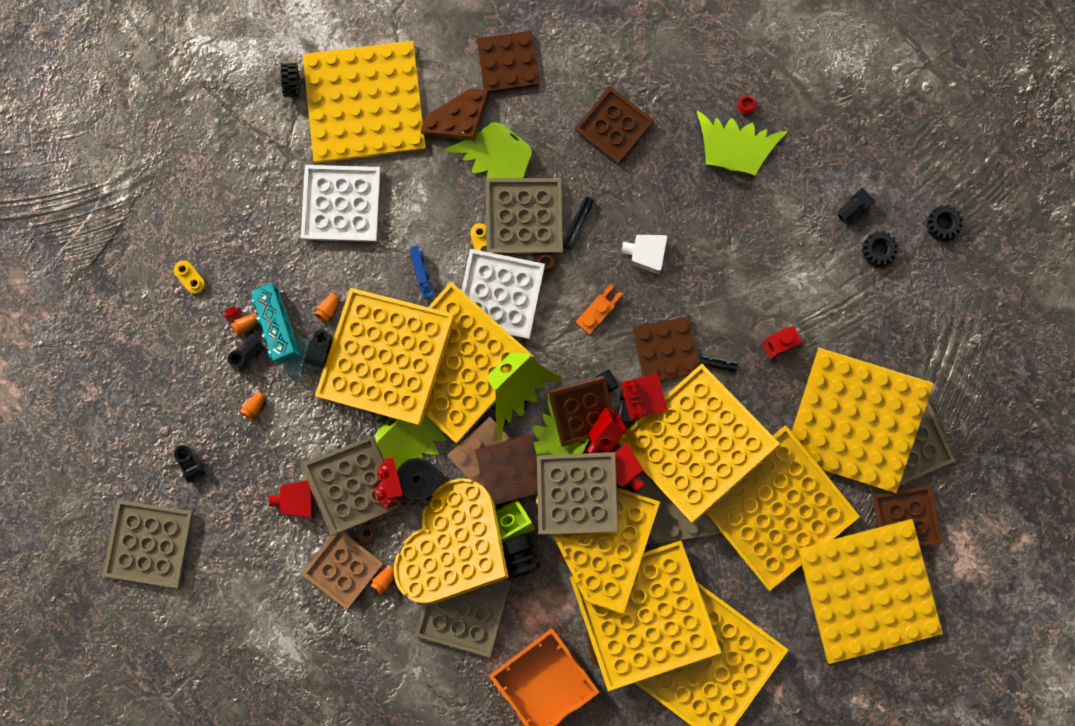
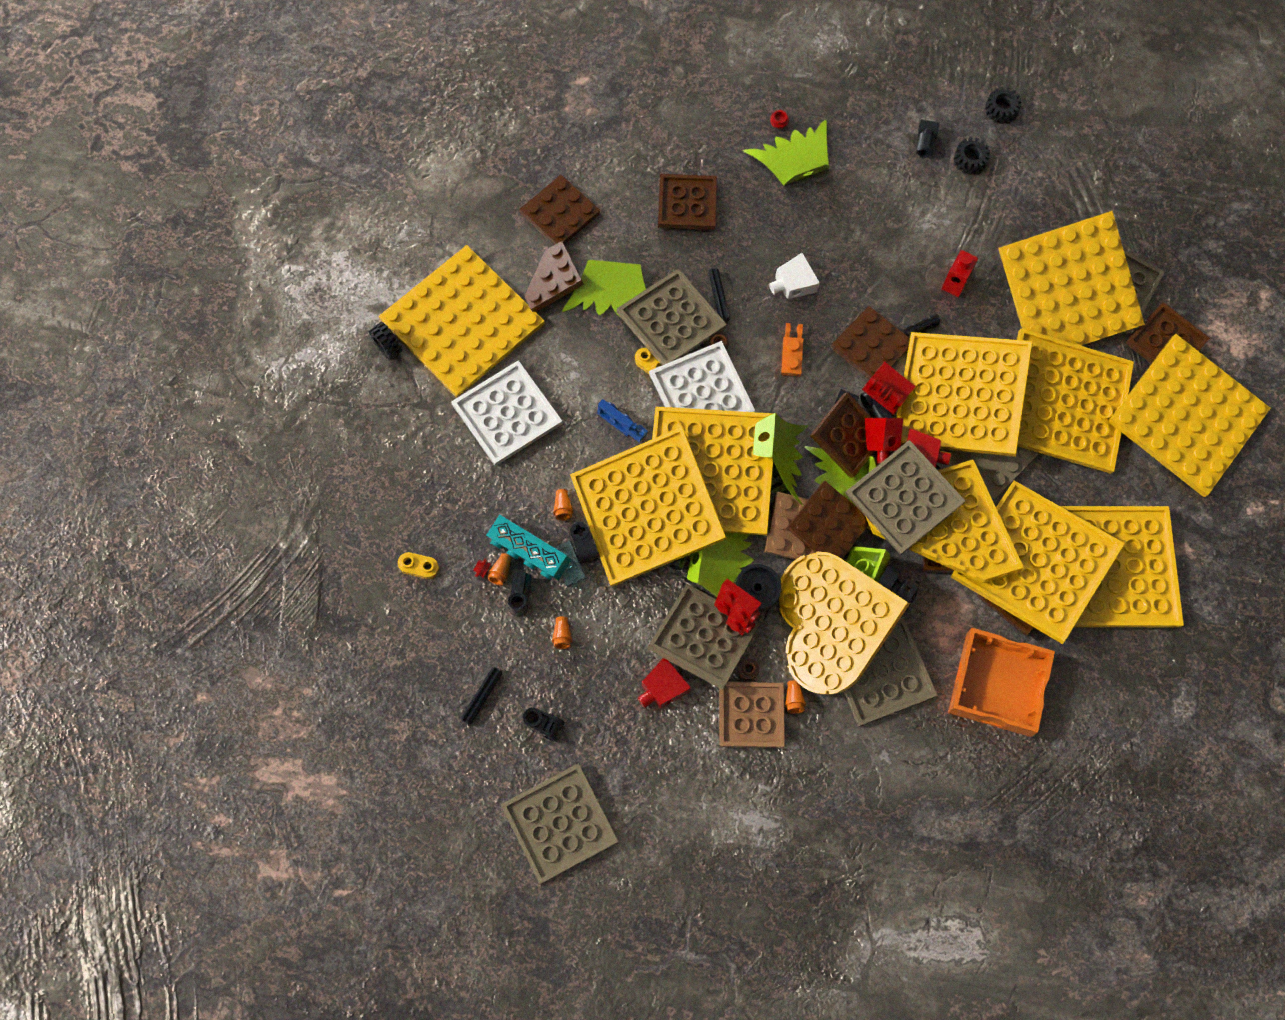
camera: 45 degrees left, 10 degrees down
none -> black axle [461,667,502,725]

